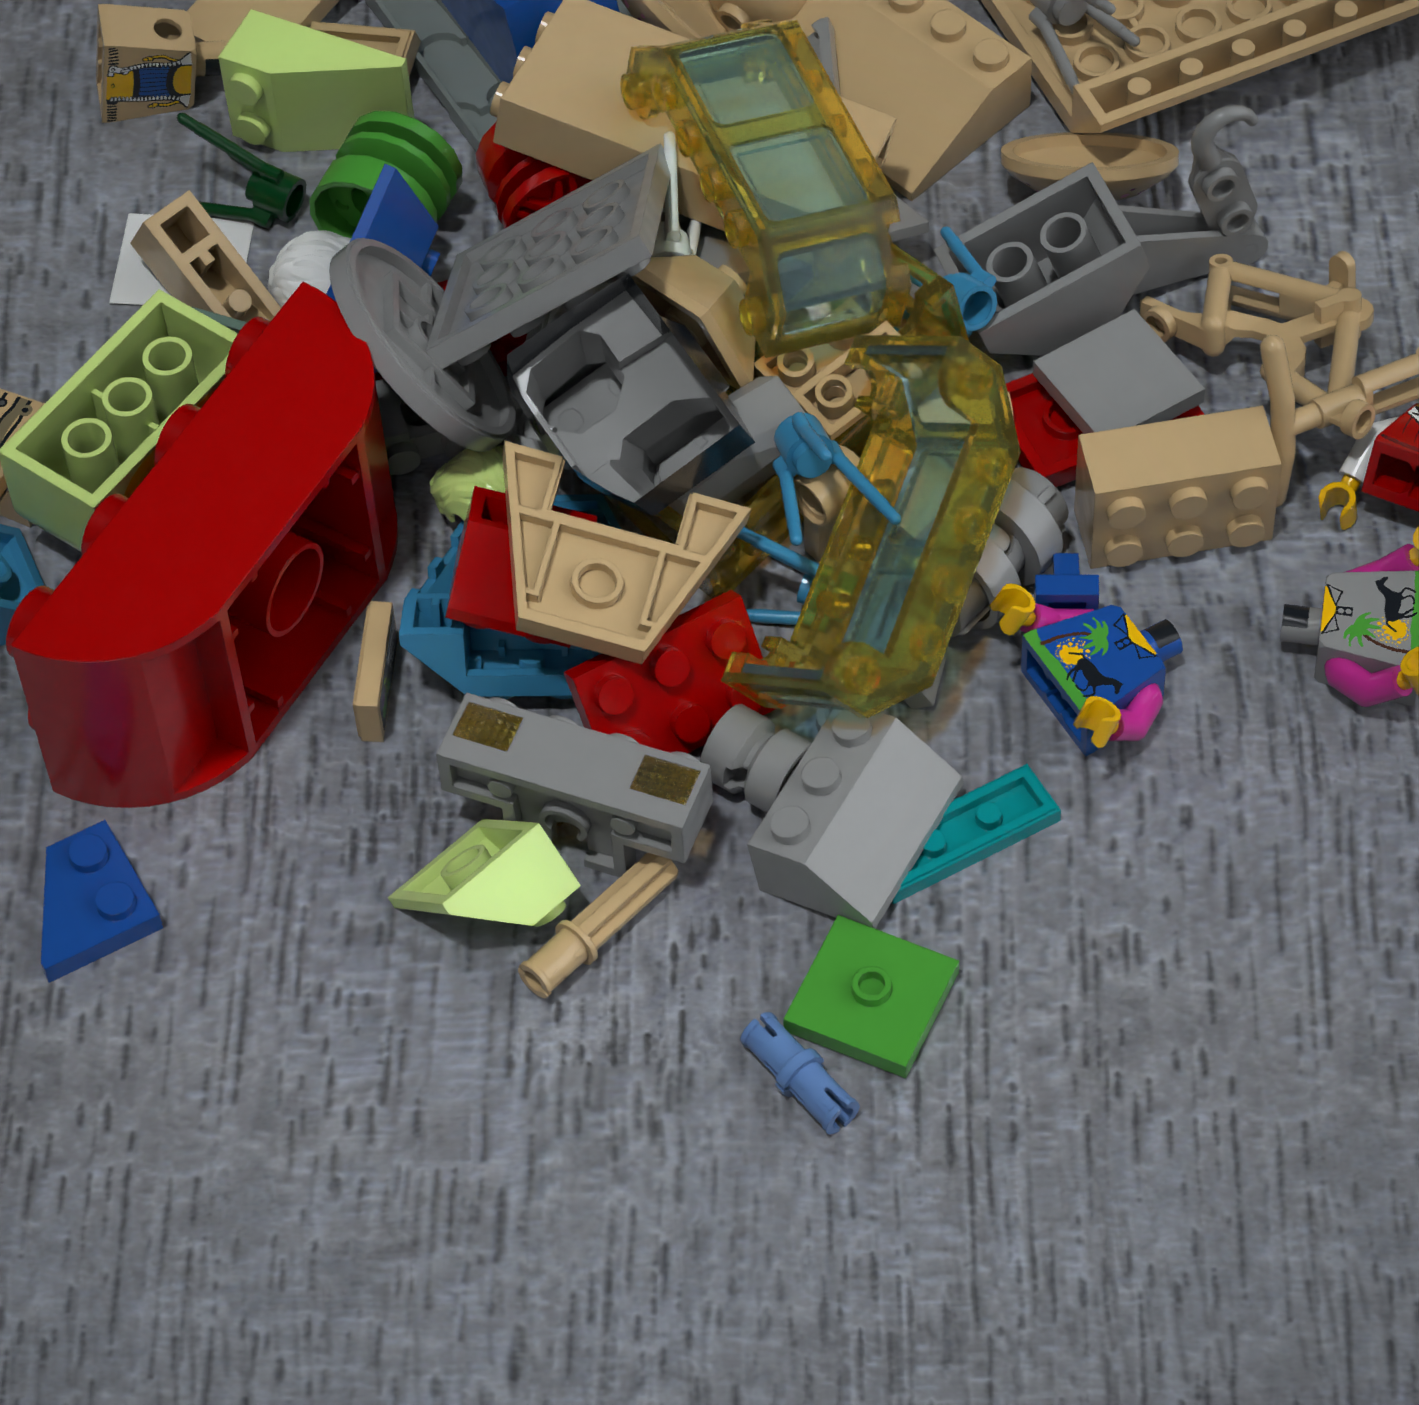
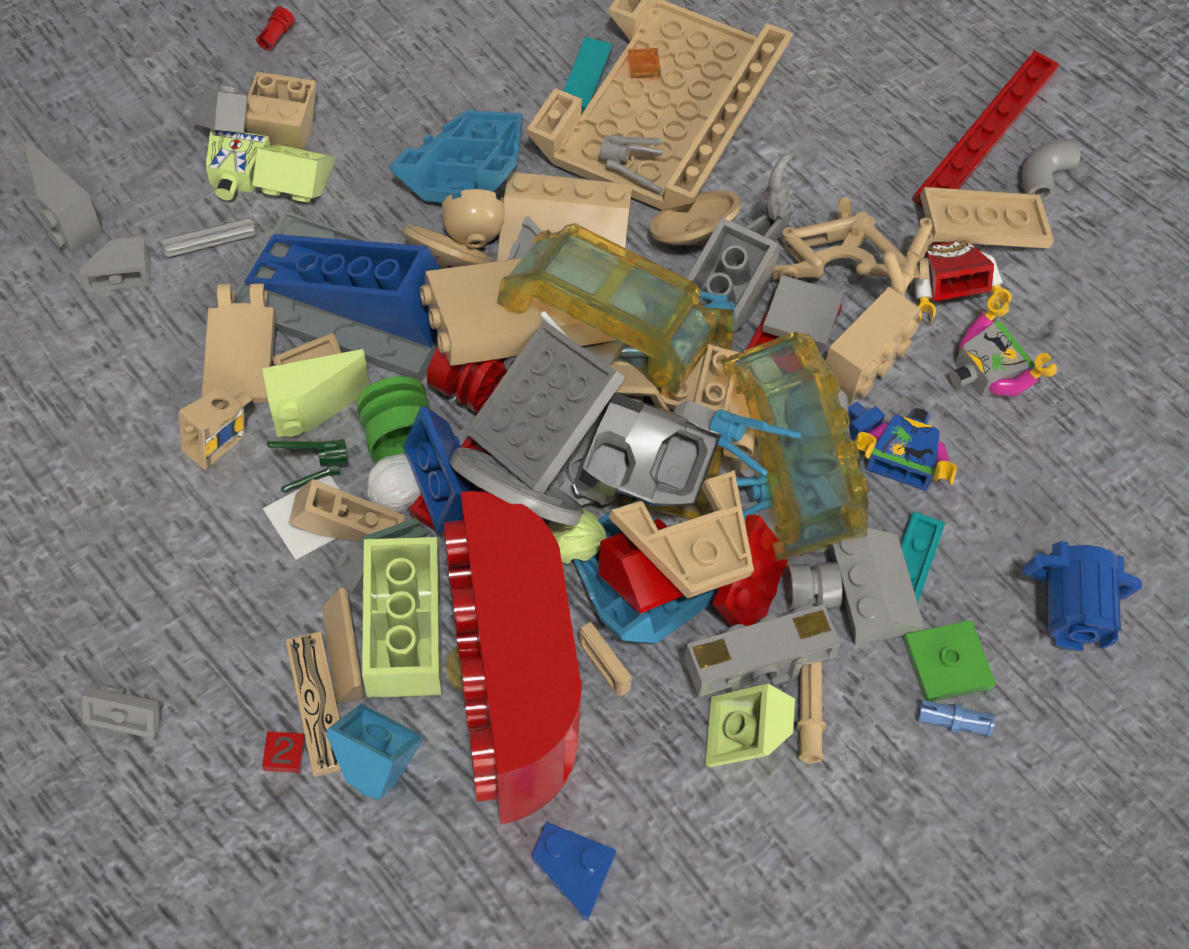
camera: 45 degrees left, 5 degrees up
none -> blue container [1022,541,1142,651]

